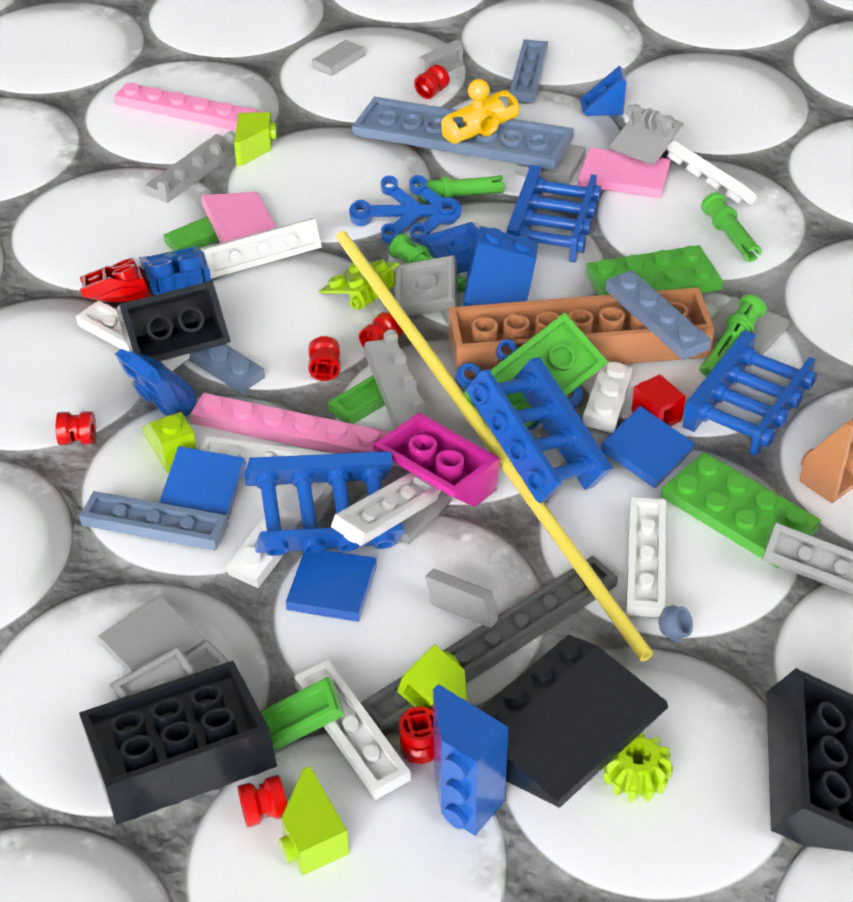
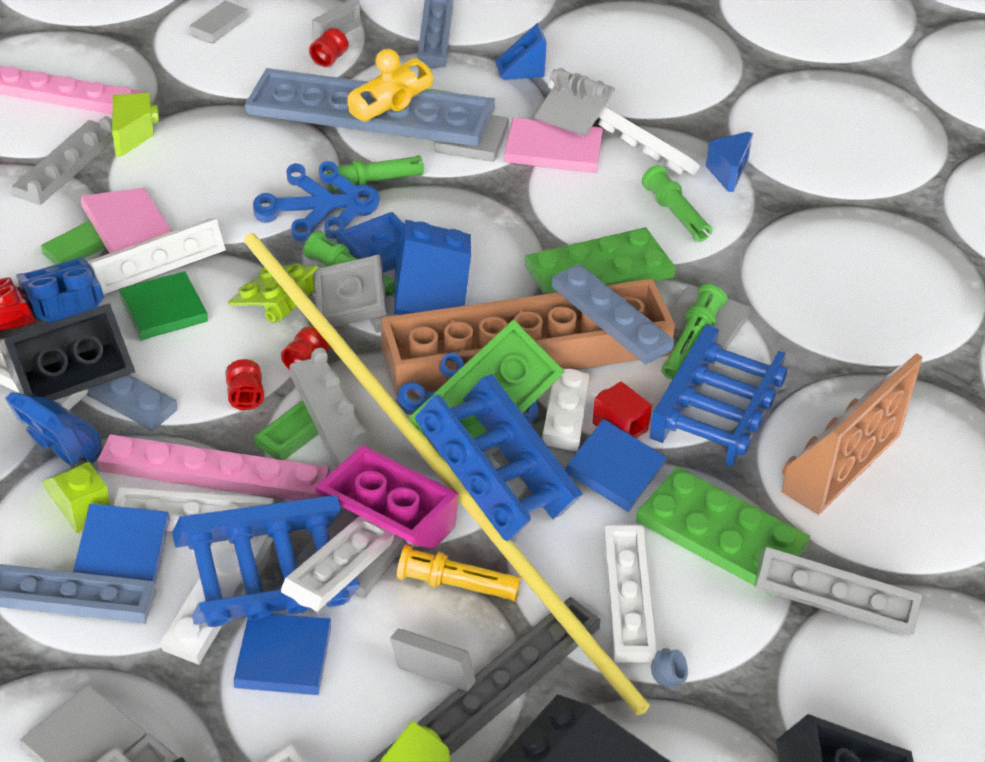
camera: 10 degrees left, 0 degrees up
blue fence [506,165,601,263] -> none
none -> green tile [119,271,208,340]
none -> yellow pin [397,544,521,602]
none -> blue slope [706,132,753,193]

